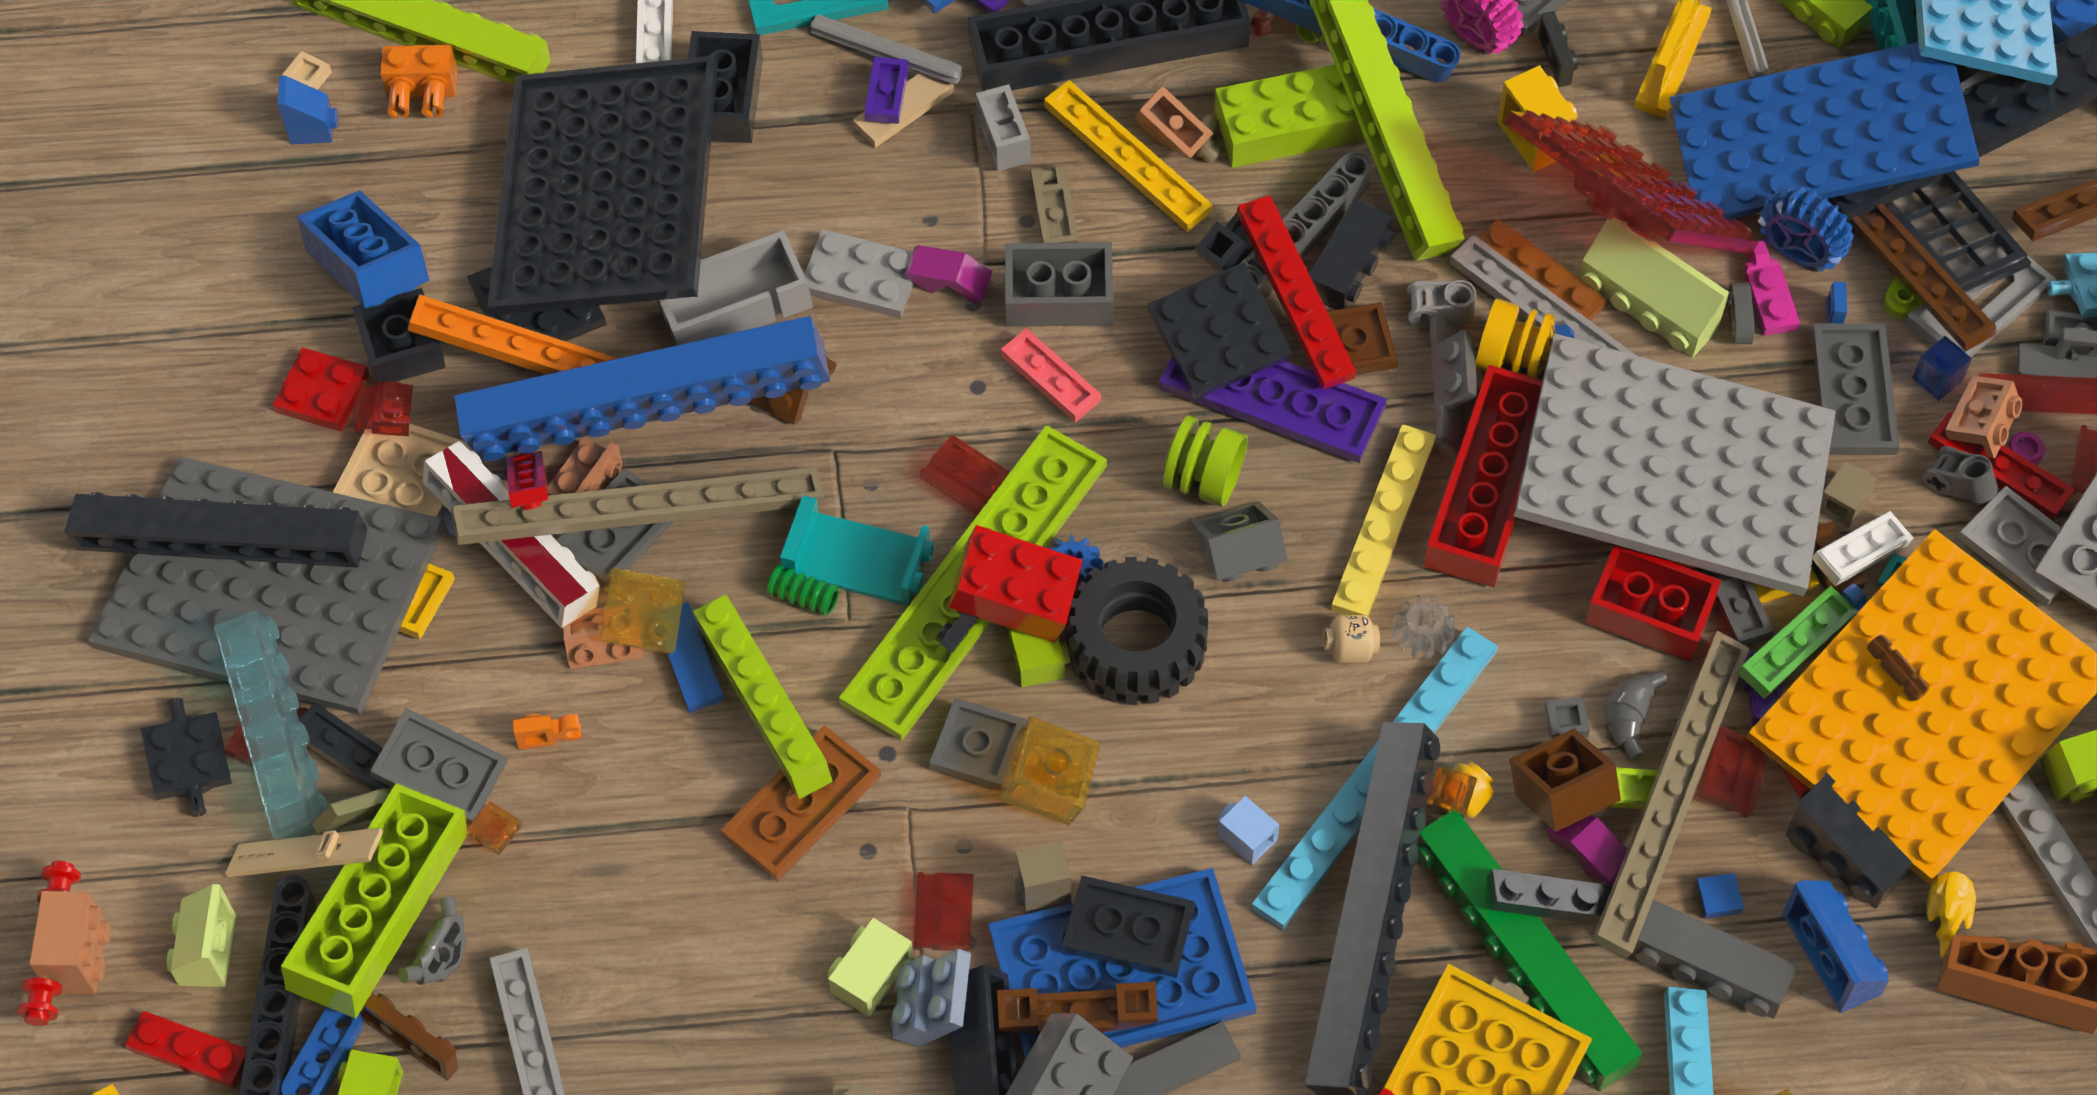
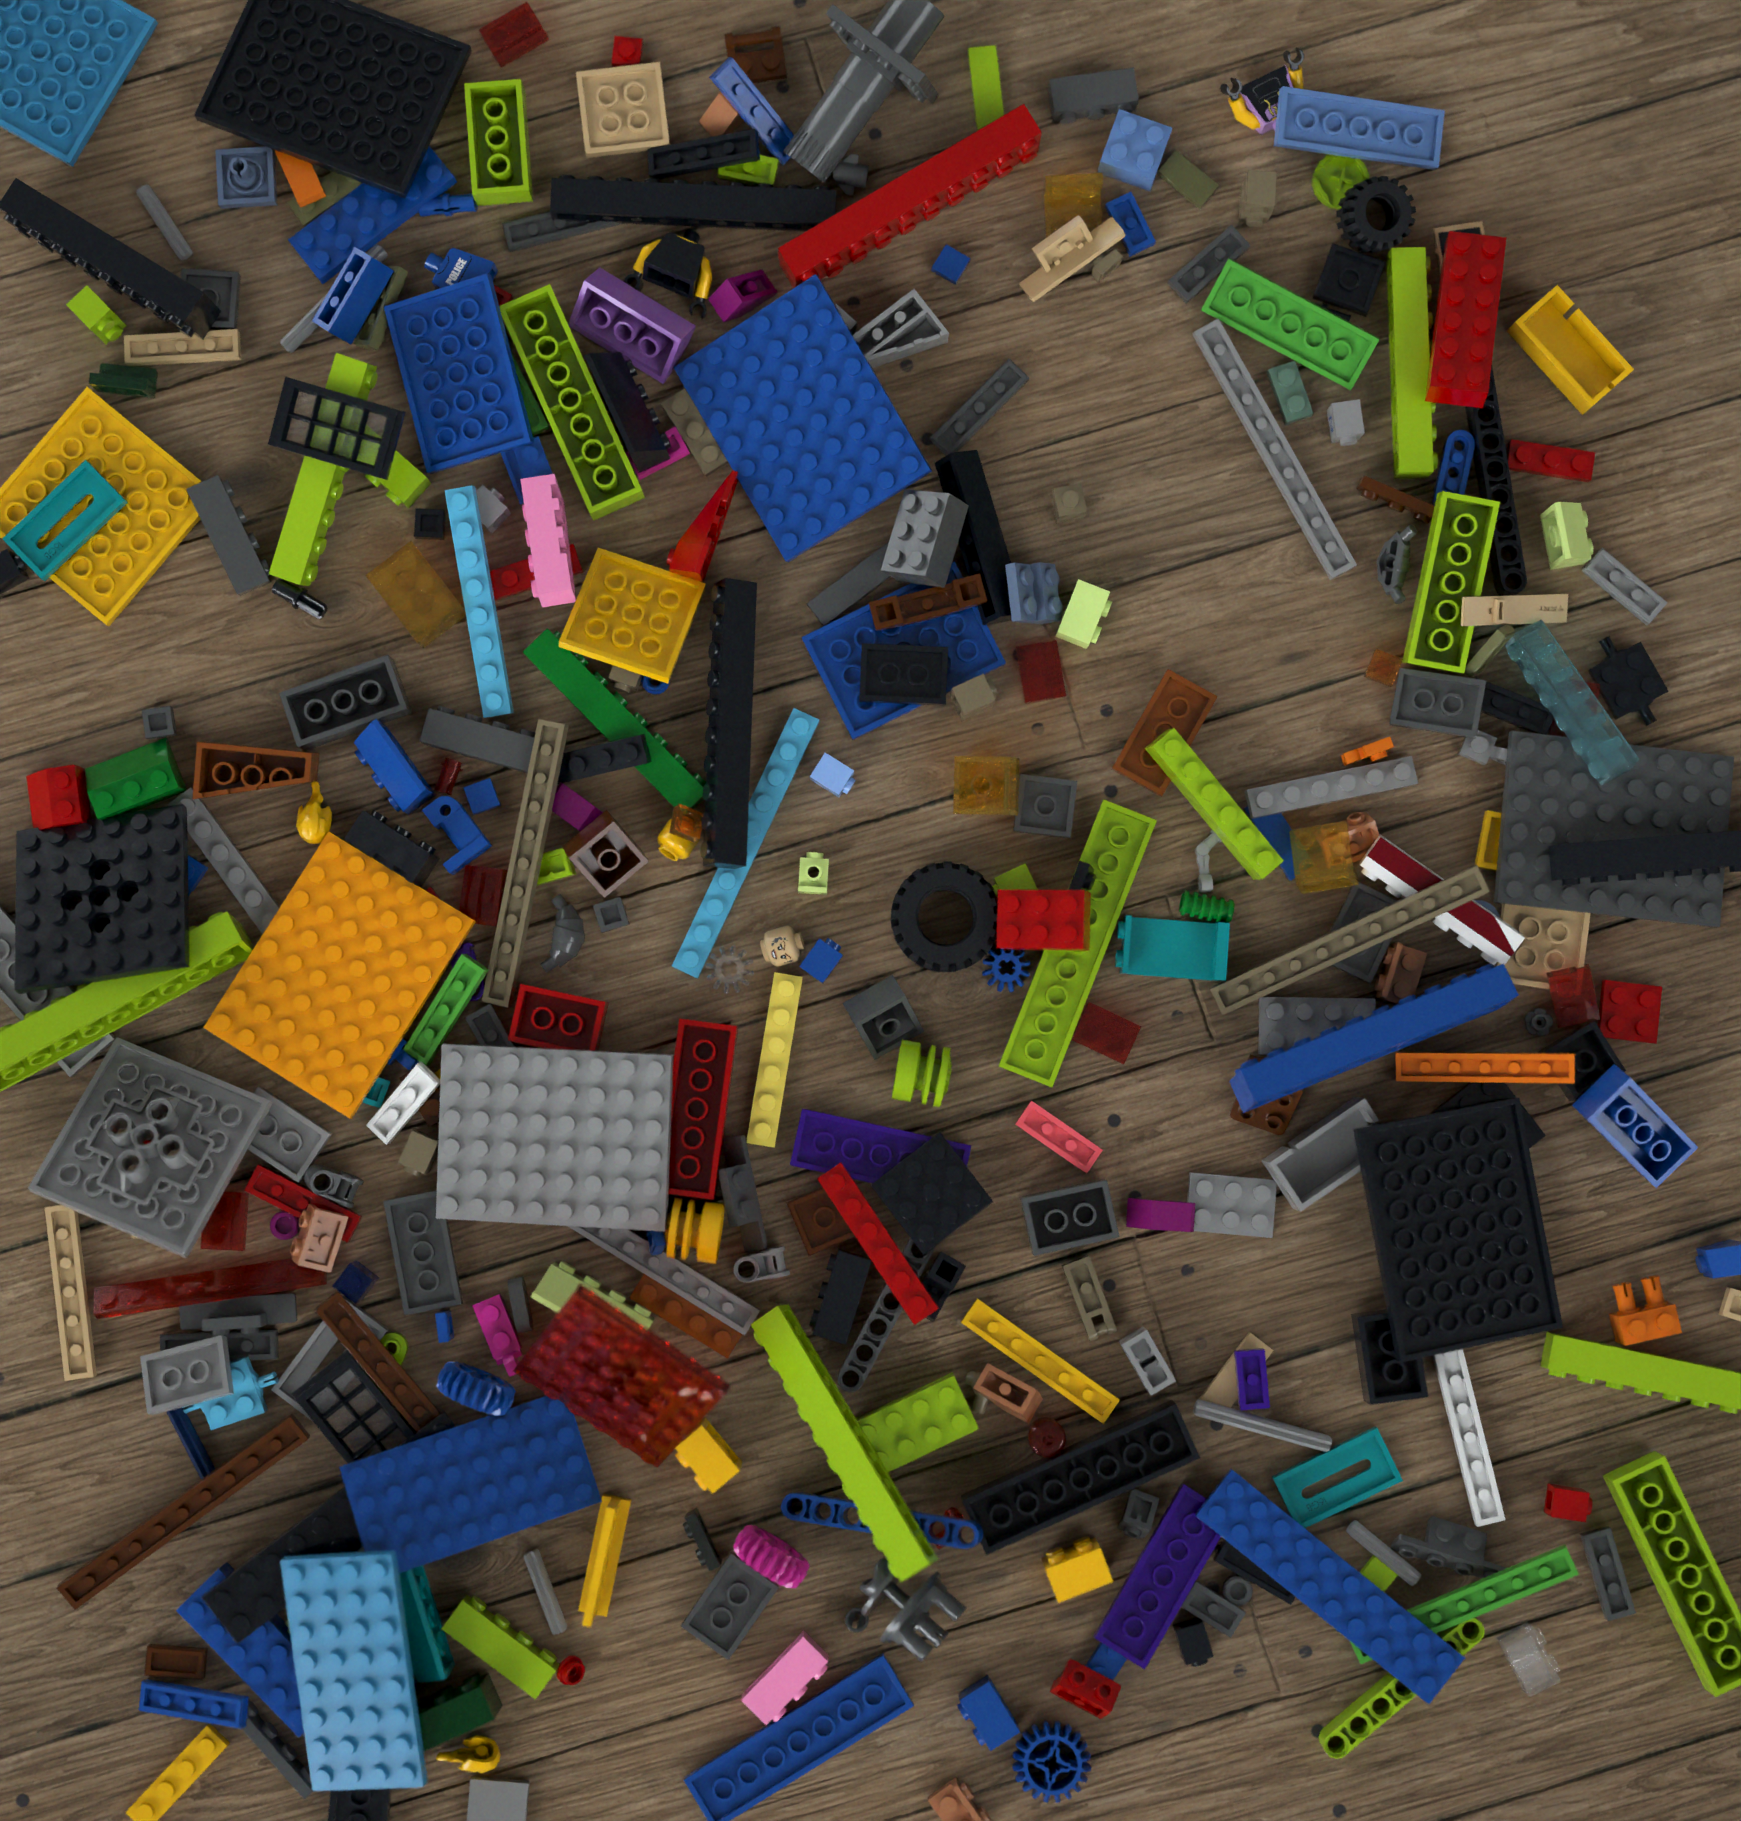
camera: 165 degrees right, 25 degrees up
nougat brick [17,861,111,1026] -> none
red plate [506,451,549,510] -> none
reddish brown axle [1867,634,1929,701] -> none
none -> dark grey brick [279,655,413,751]
none -> blue piece [422,796,492,875]
none -> clear red pin [434,757,463,796]
none -> yellowish green brick [798,852,829,895]
none -> blue brick [799,938,843,984]
none -> clear red head [1027,1417,1066,1458]
none -> light grey piece [1195,829,1222,893]
none -> light grey plate [1244,756,1418,819]
none -> light grey plate [1258,997,1375,1055]
none -> light grey plate [1458,730,1507,766]
none -> dark grey plate [1525,1008,1553,1037]
none -> light grey tile [1581,548,1668,626]

